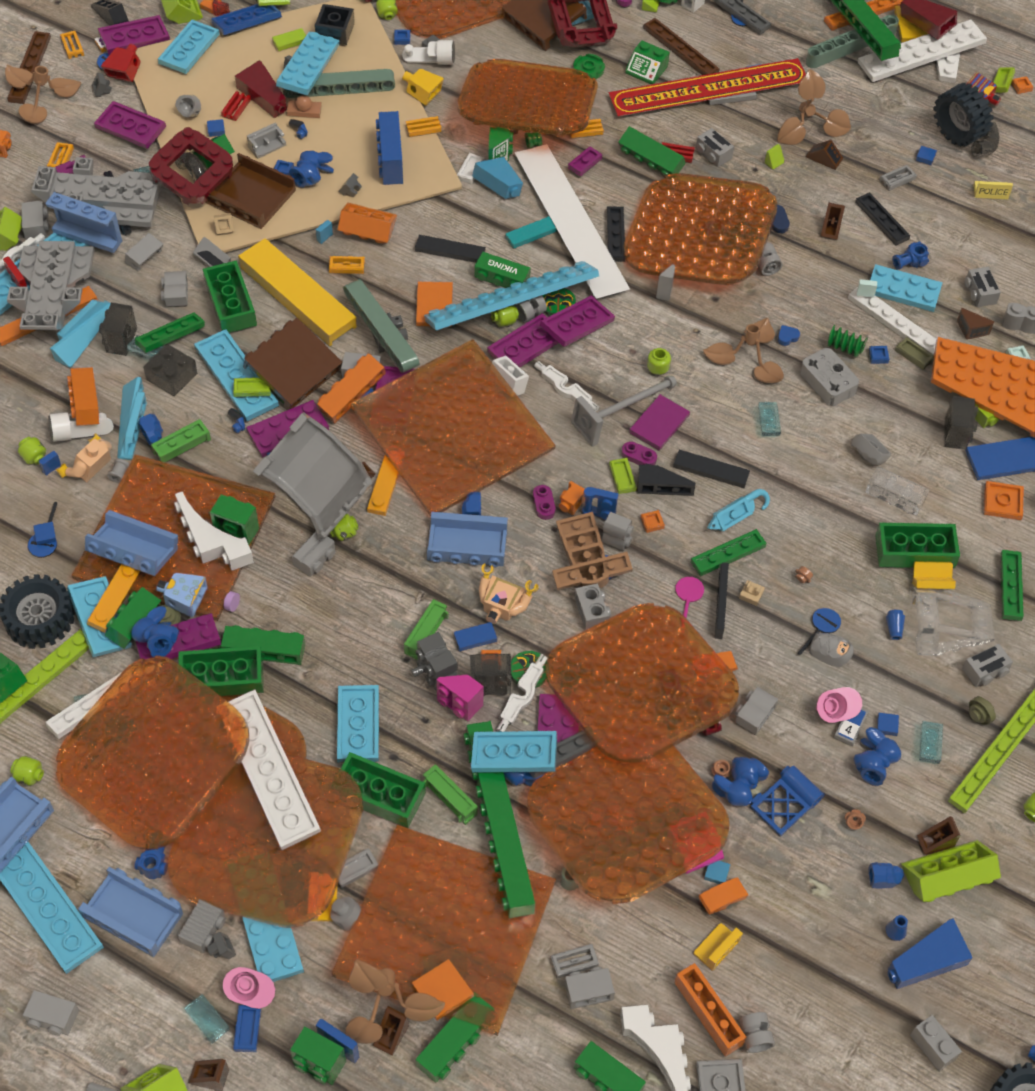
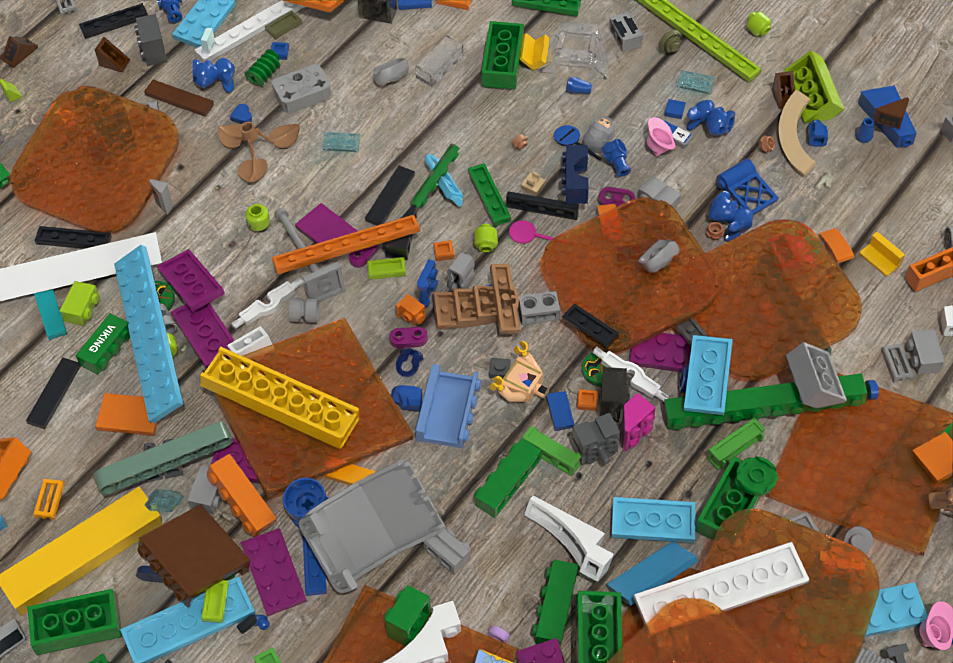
camera: 80 degrees left, 0 degrees up
none -> lime piece [60,281,100,326]
none -> dark grey brick [134,14,167,66]
none -> reddish brown tile [144,79,214,117]
none -> clear light blue plate [145,489,184,512]
none -> blue animal [193,58,235,93]
none -> yellow tile [200,347,359,449]
none -> orange tile [272,215,420,275]
none -> blue wheel [283,478,329,529]
none -> light grey wheel [289,297,319,323]
none -> clear blue piece [396,348,424,377]
none -> green plate [409,143,460,208]
none -> lime head [474,224,498,253]
none -> green brick [474,438,542,518]
none -> dark grey plate [489,358,511,379]
none -> white arch [524,496,614,582]
none -> dark blue arch [562,145,589,204]
none -> black tile [562,303,619,349]
none -> magenta plate [599,186,635,208]
none -> blue connector [601,139,631,177]
none -> dark azure tile [606,541,698,606]
none -> light grey piece [638,239,680,273]
none -> green tile [736,456,778,496]
none -> tan tile [779,90,816,177]
none -> light grey slope [786,342,847,408]
none -> blue tile [865,380,879,400]
none -> reddish brown slope [873,97,909,129]

